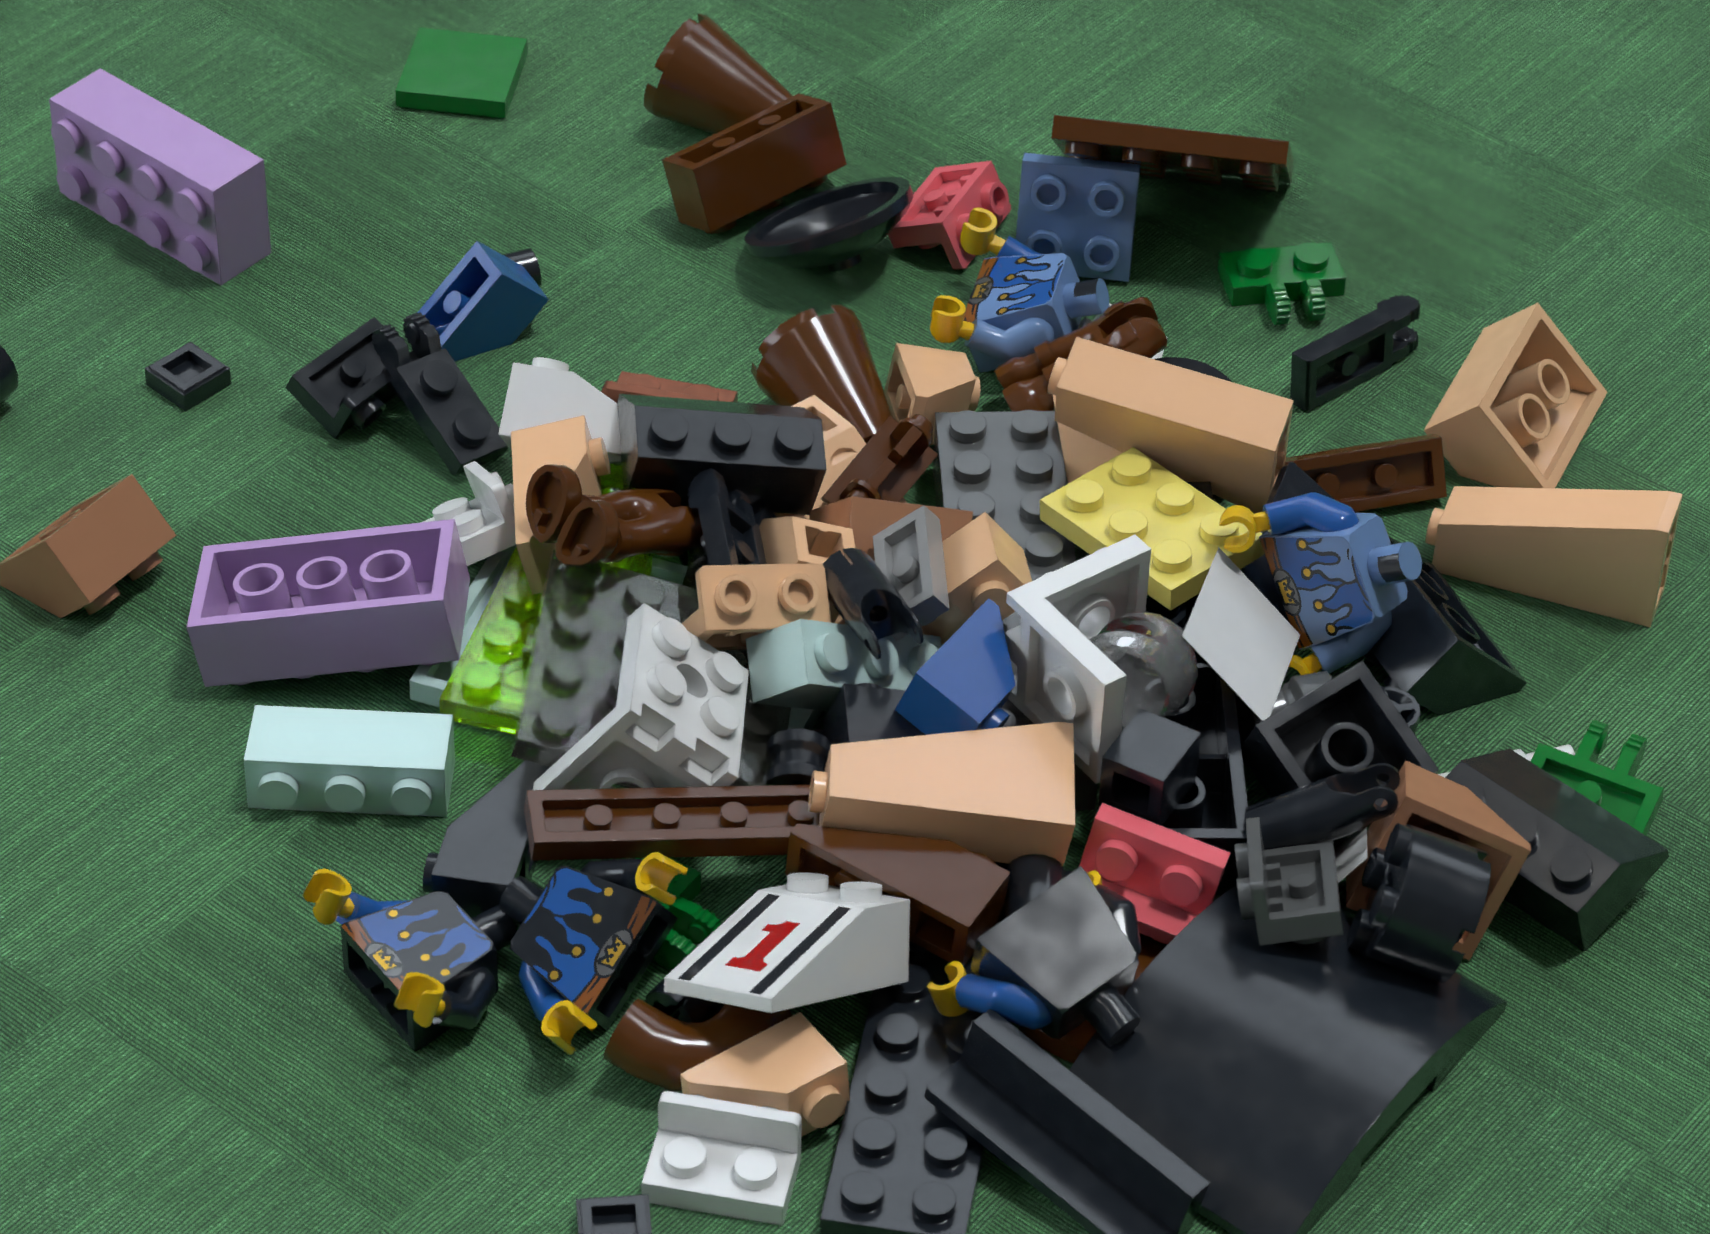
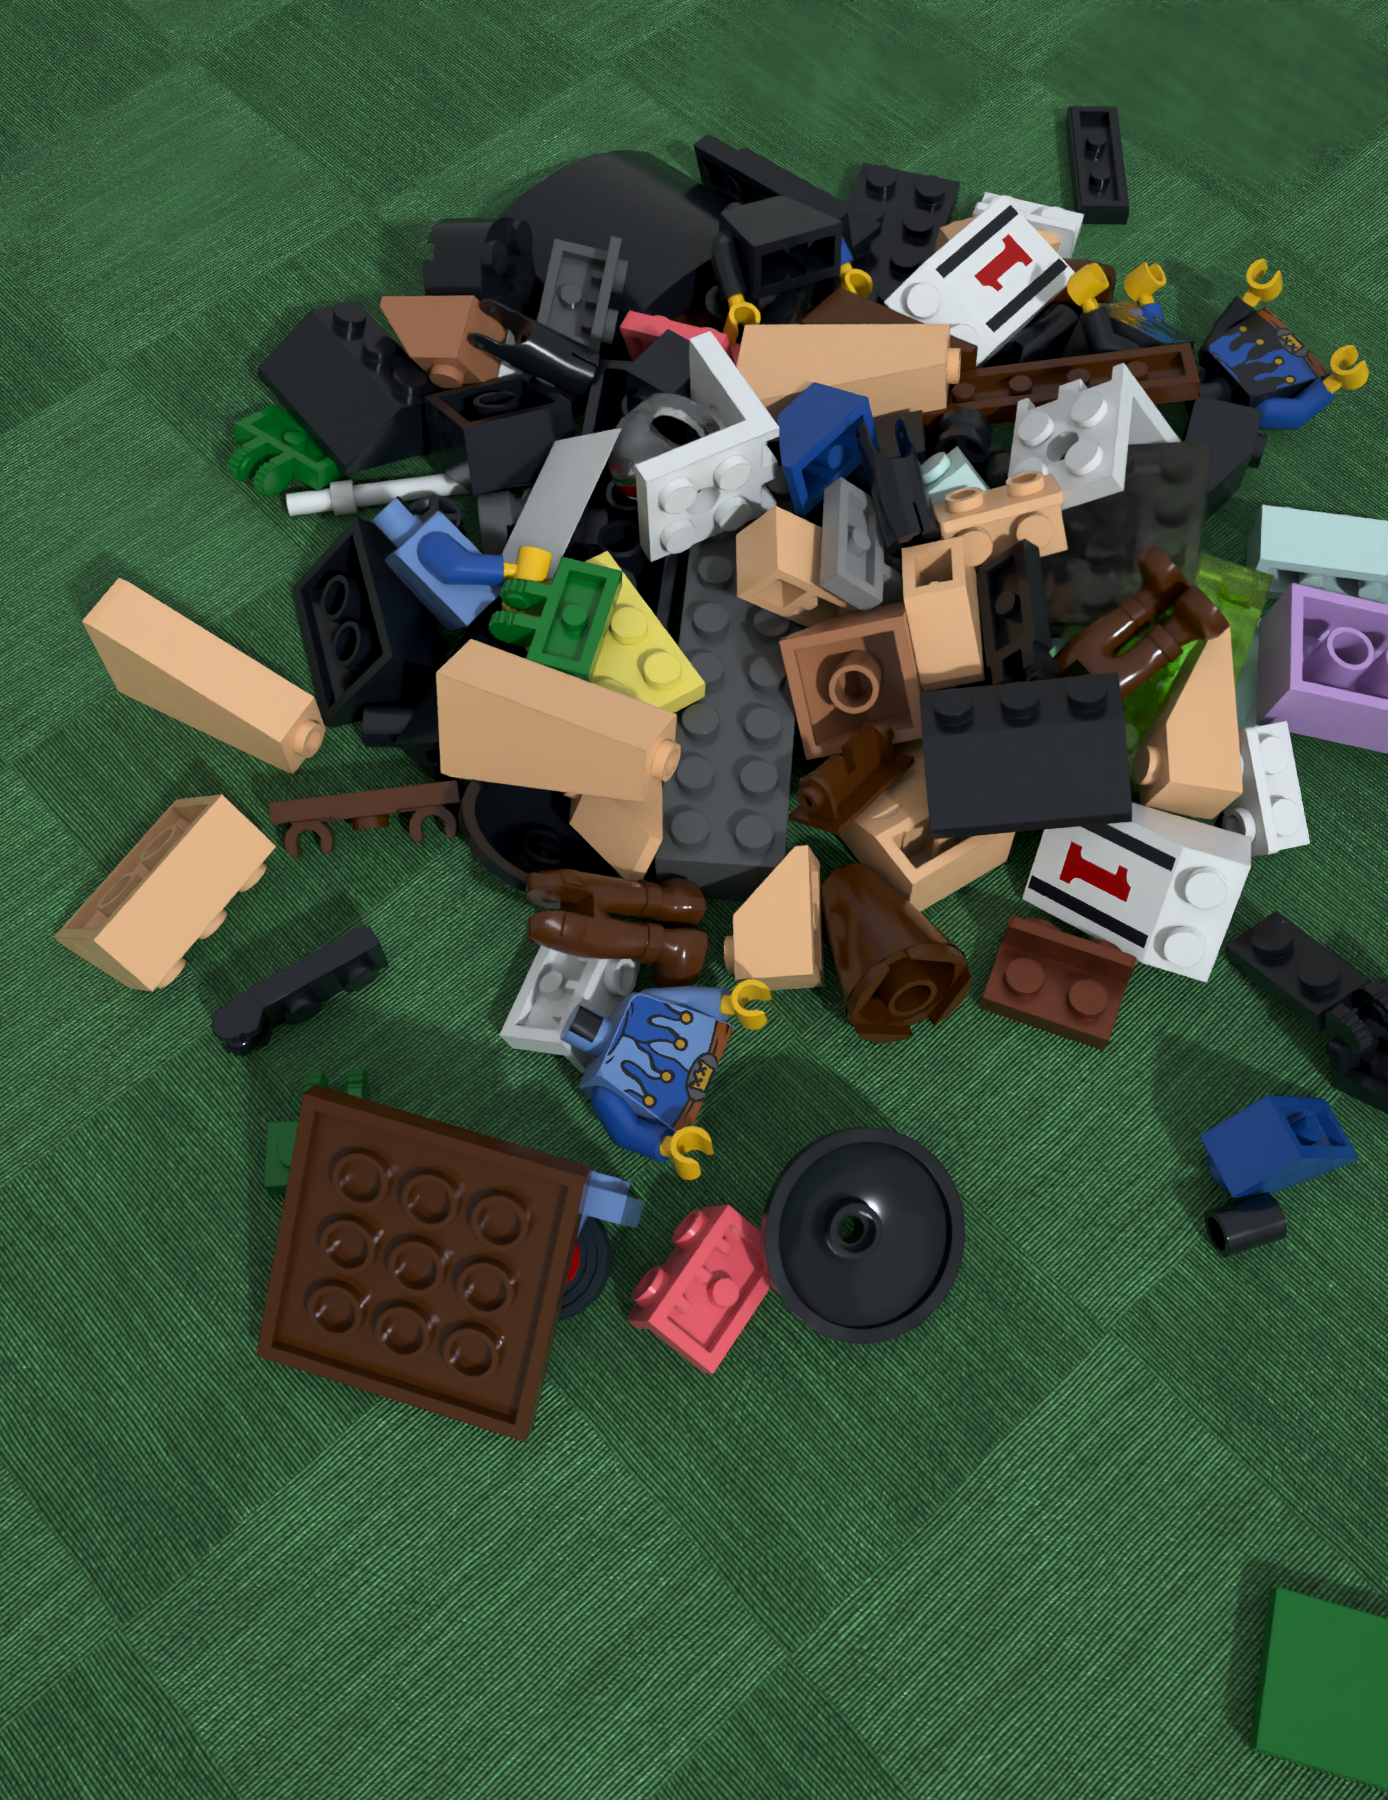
camera: 170 degrees left, 20 degrees up
reddish brown cone [644,13,793,134] -> none
reddish brown brick [662,93,847,234] -> none
none -> green hinge [488,557,622,683]

